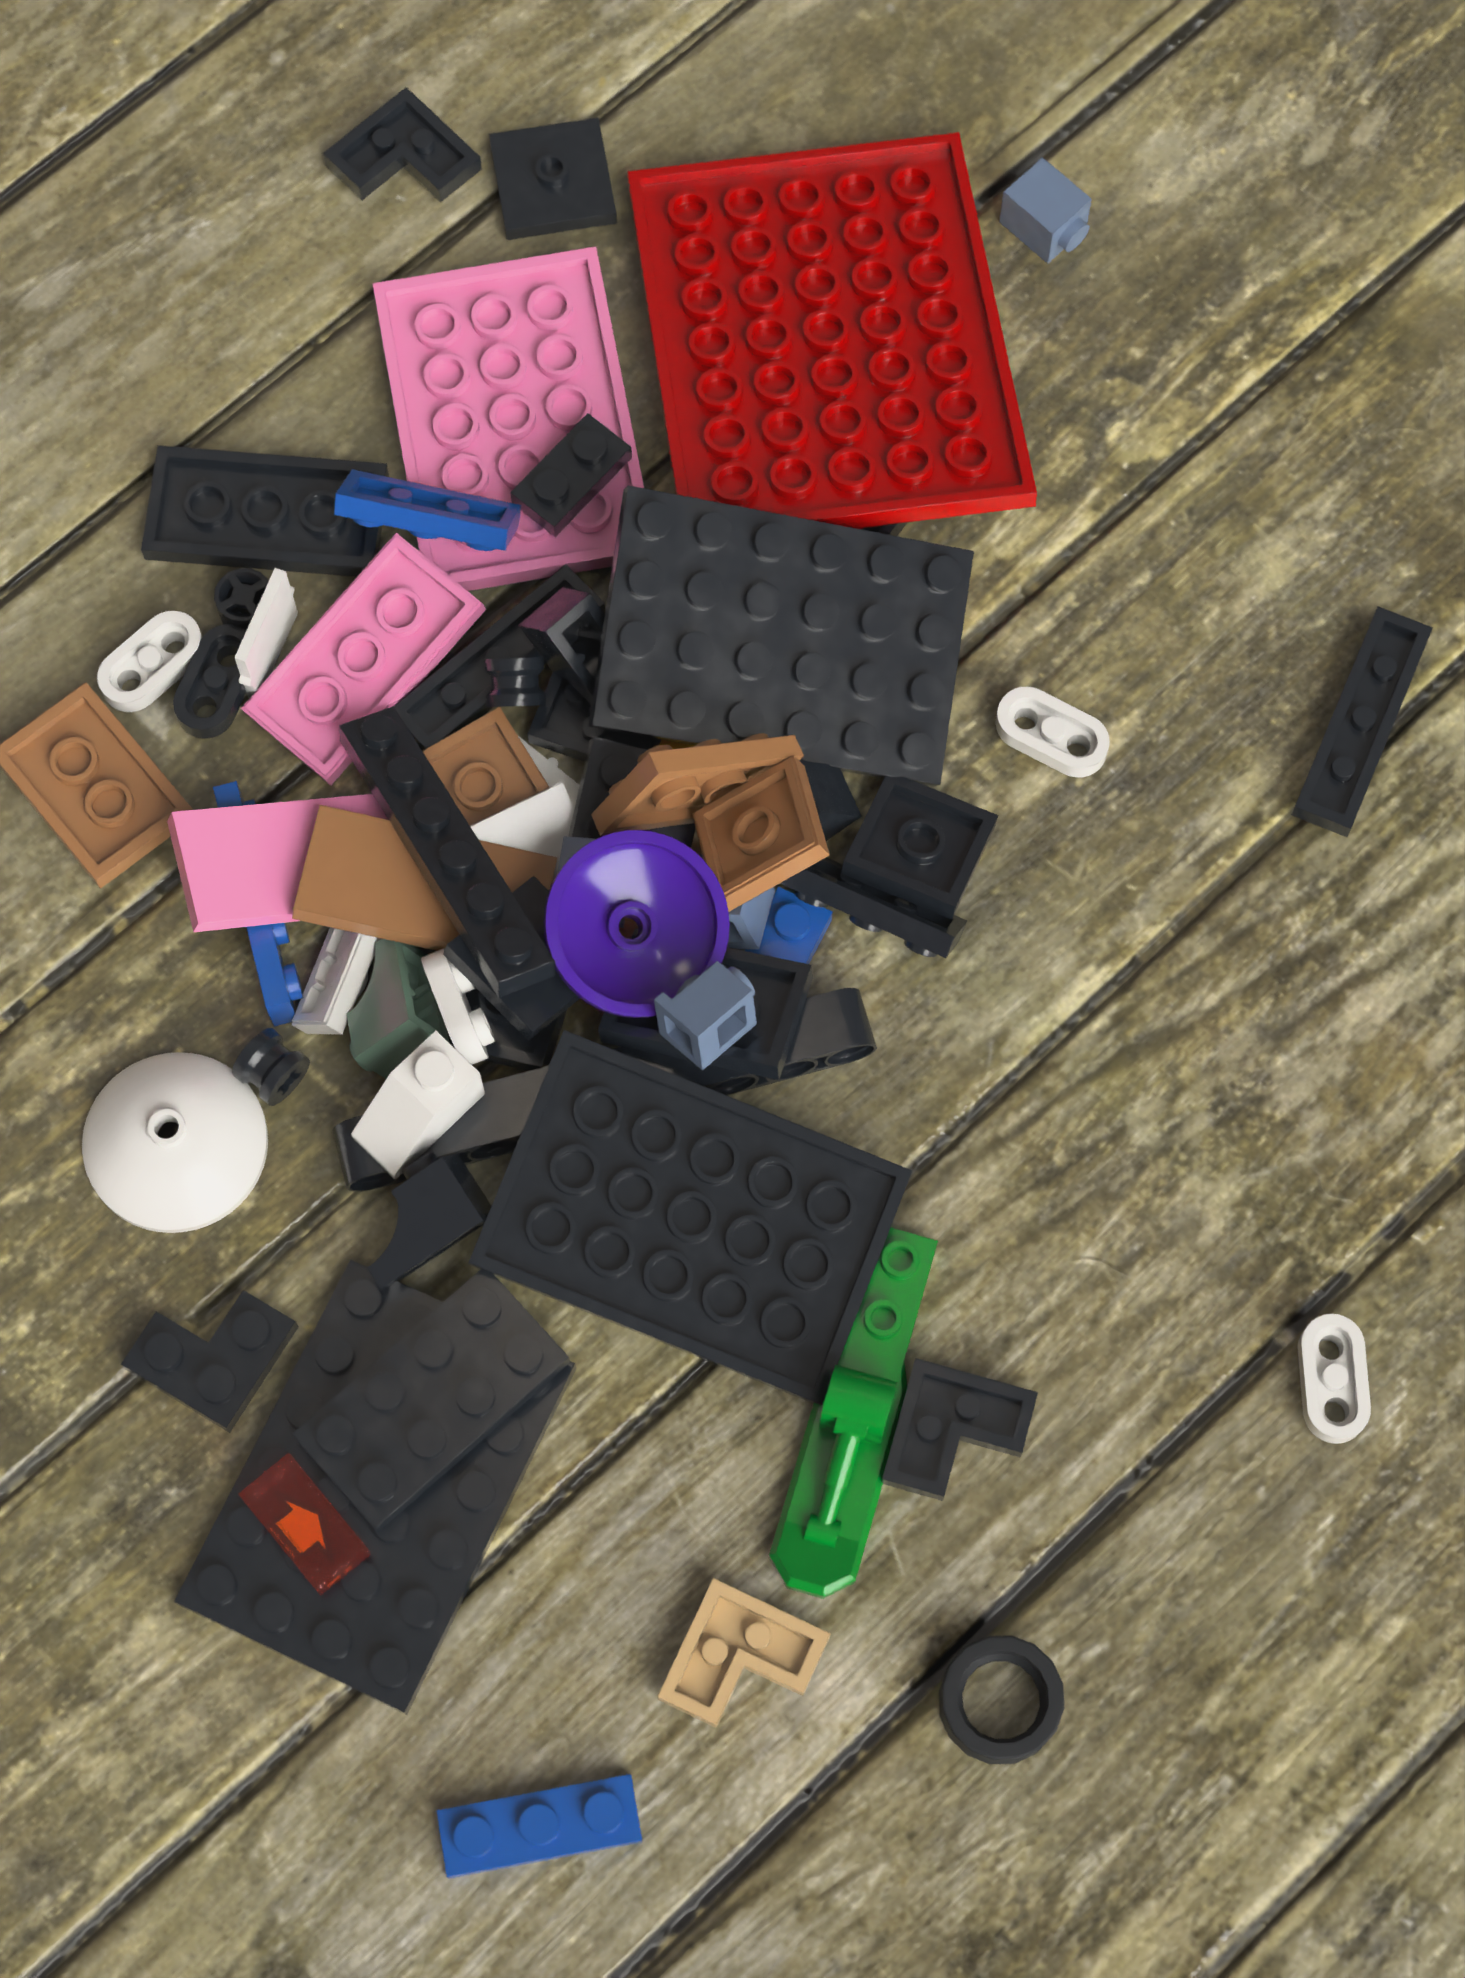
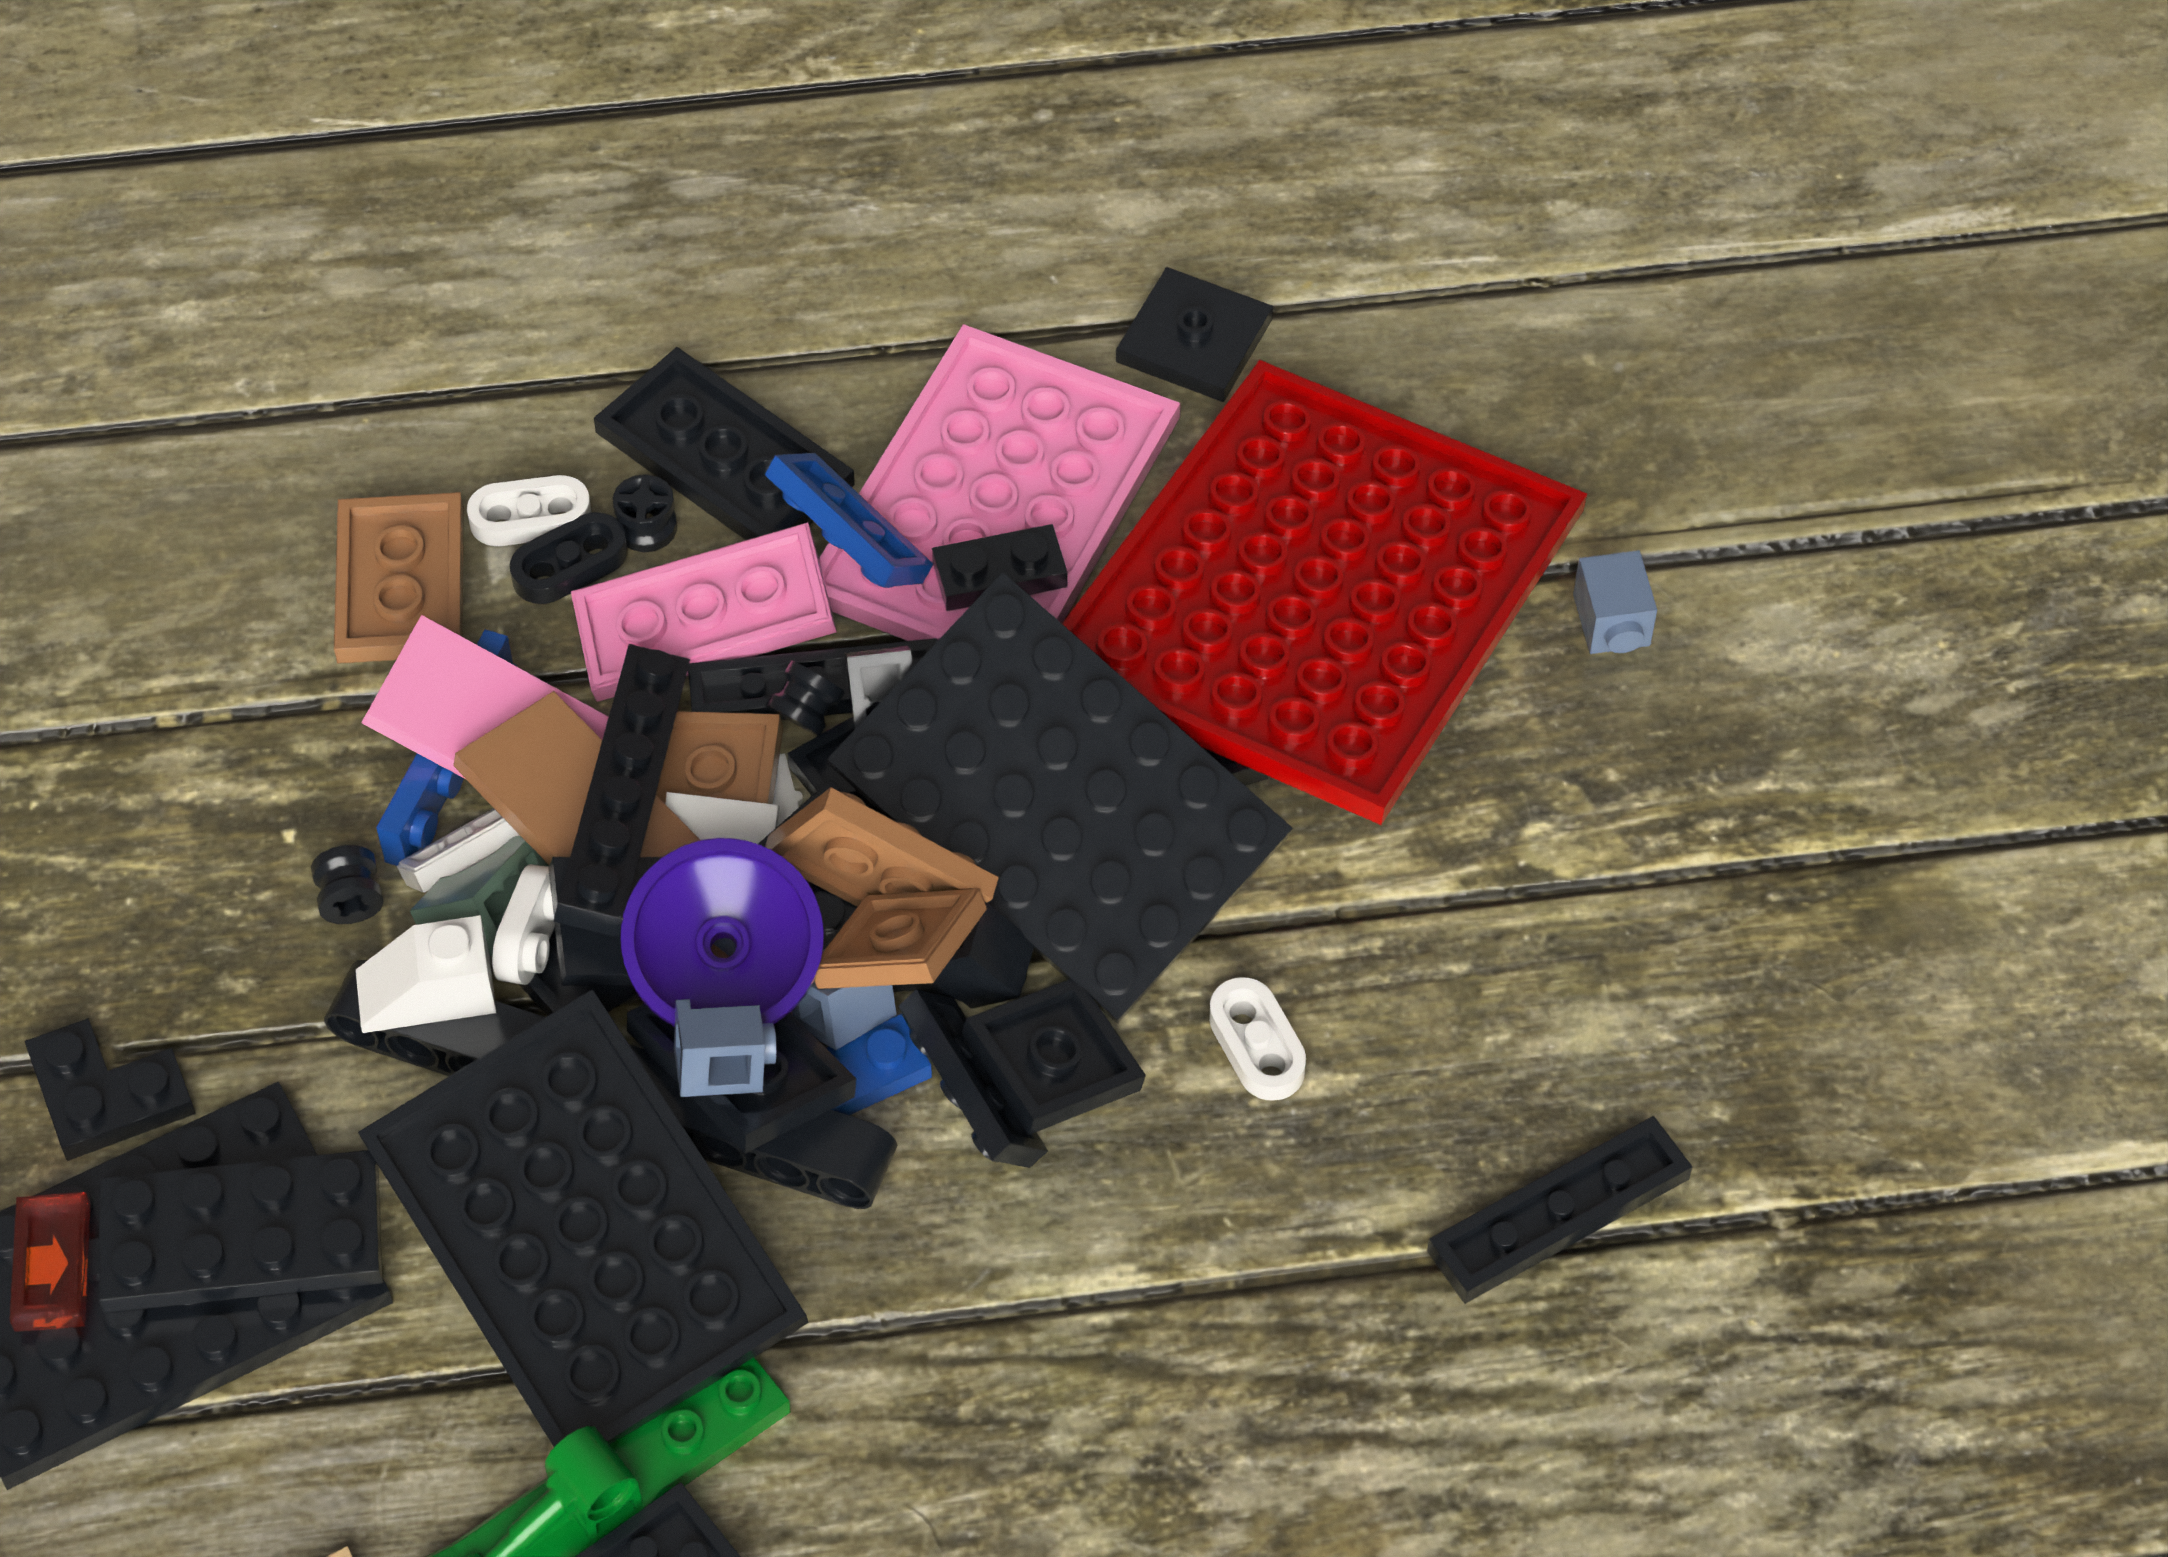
camera: 35 degrees right, 15 degrees down
white dish [82,1052,268,1233] -> none
white piece [235,568,298,698] -> none
black plate [323,87,482,202] -> none
black arch [367,1151,492,1289] -> none

